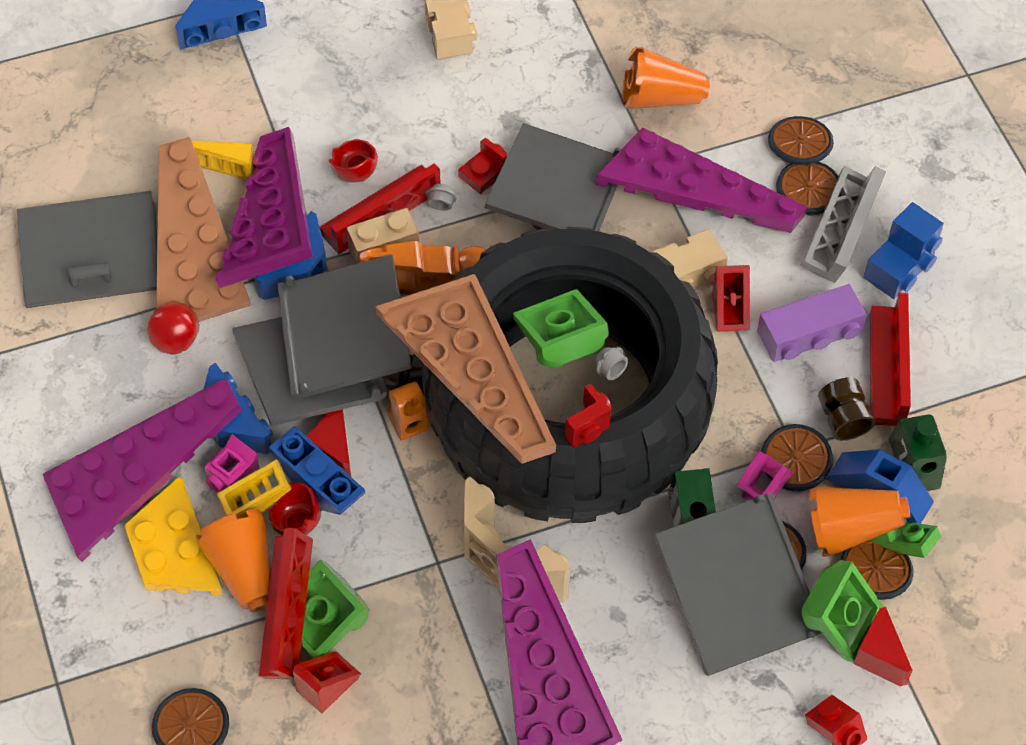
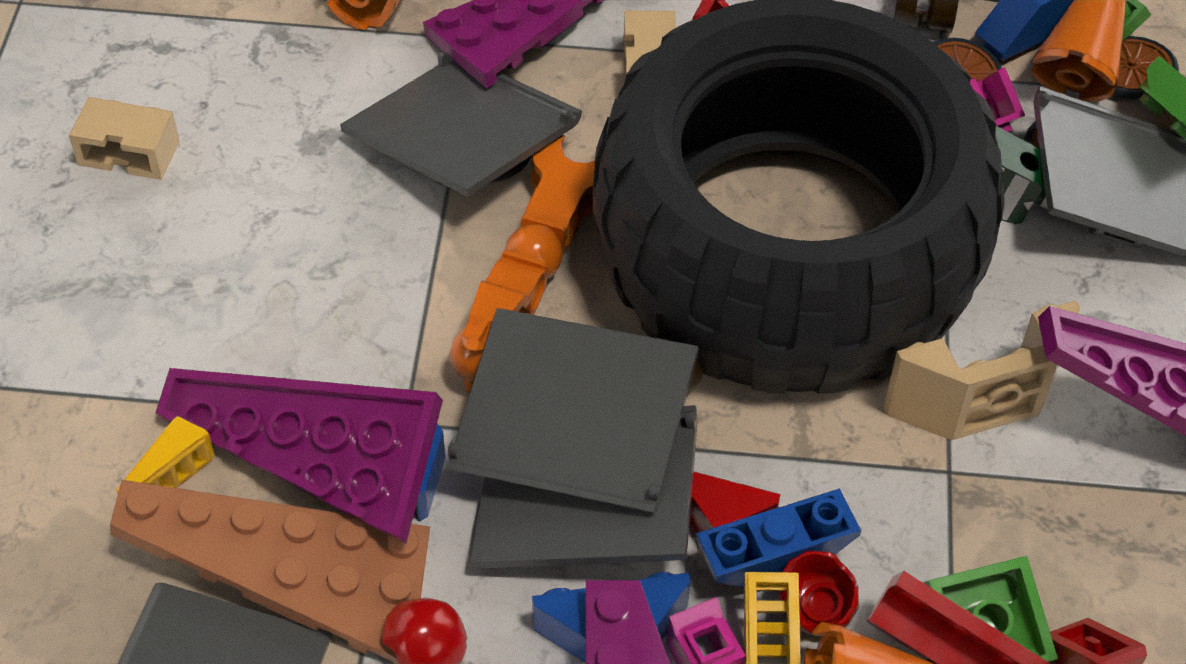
camera: 65 degrees left, 5 degrees down
red fence [320,163,441,255] -> none
red hair [328,139,378,183] -> none
tan brick [347,208,419,264] -> none
nougat wing [375,274,556,464] -> none
orange leg [387,381,429,441] -> none
light grey plate [426,184,457,211] -> none
red bracket [458,137,507,194] -> none
bright green slope [513,289,609,368] -> none
red bracket [565,384,612,448] -> none
light grey plate [595,347,628,380] -> none

